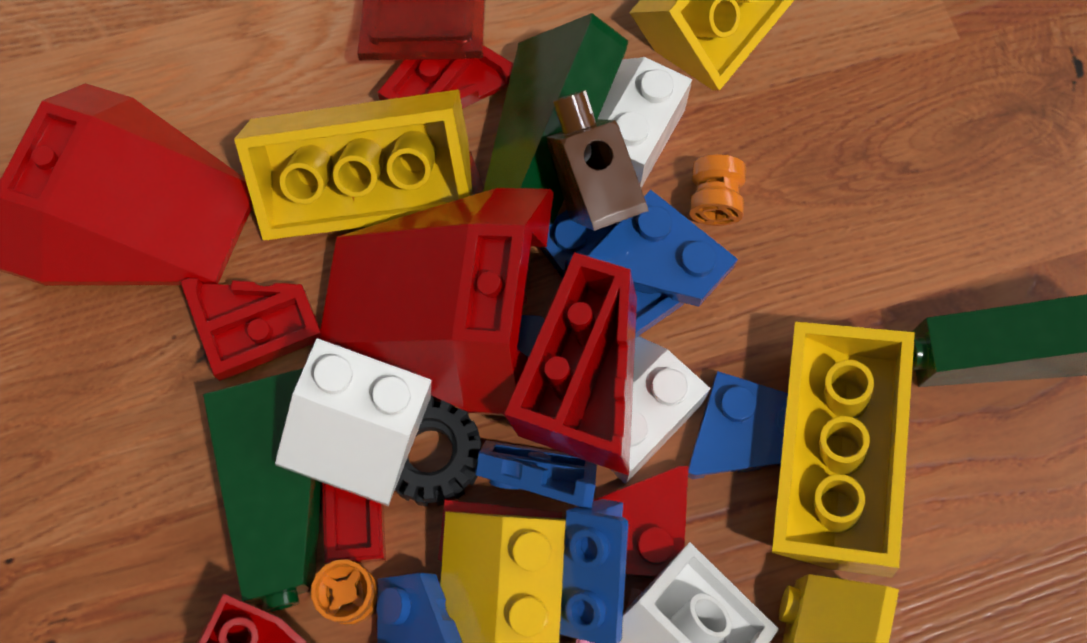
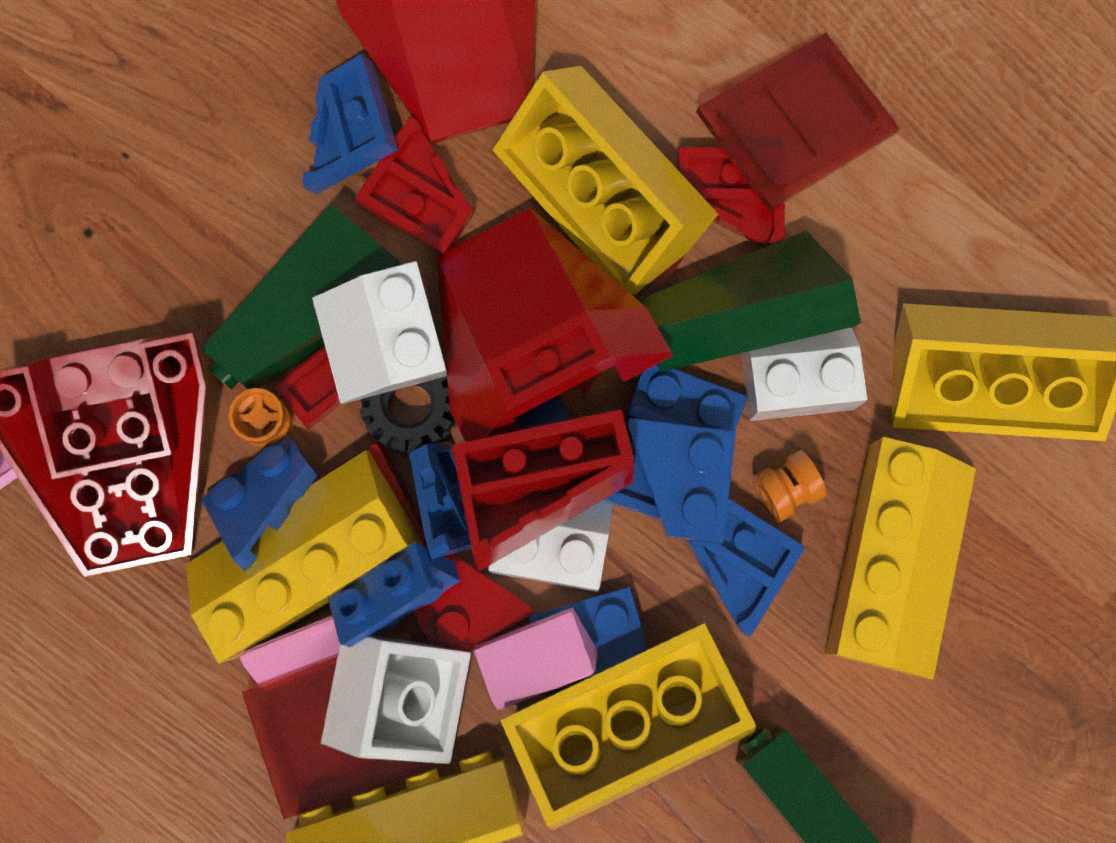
camera: 55 degrees right, 10 degrees up
reddish brown torso [547,90,649,231] -> none
none -> blue wing [302,54,398,194]
none -> bright pink slope [474,607,598,710]
none -> blue wing [684,498,806,637]
none -> yellow slope [825,437,976,680]

